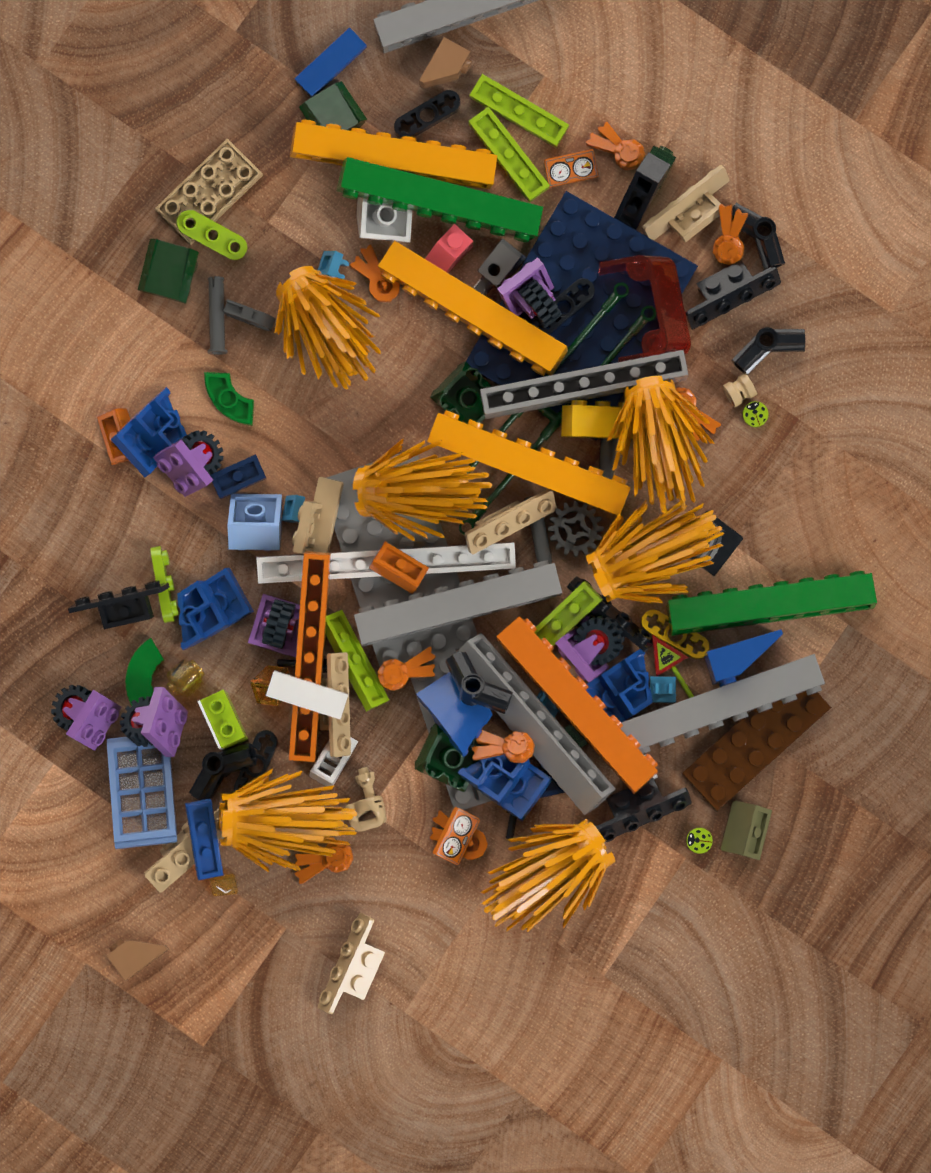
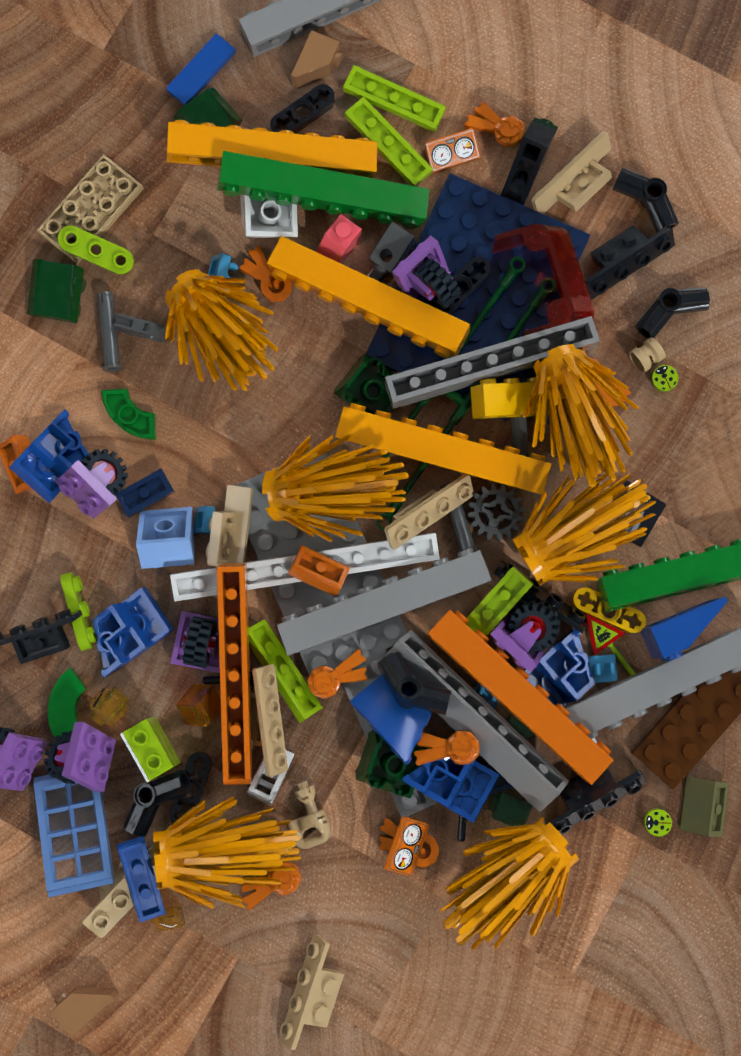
camera: 10 degrees left, 0 degrees up
white tile [266,670,348,720] -> none
orange piece [713,204,748,265] -> none
none -> clear green brick [488,791,533,826]

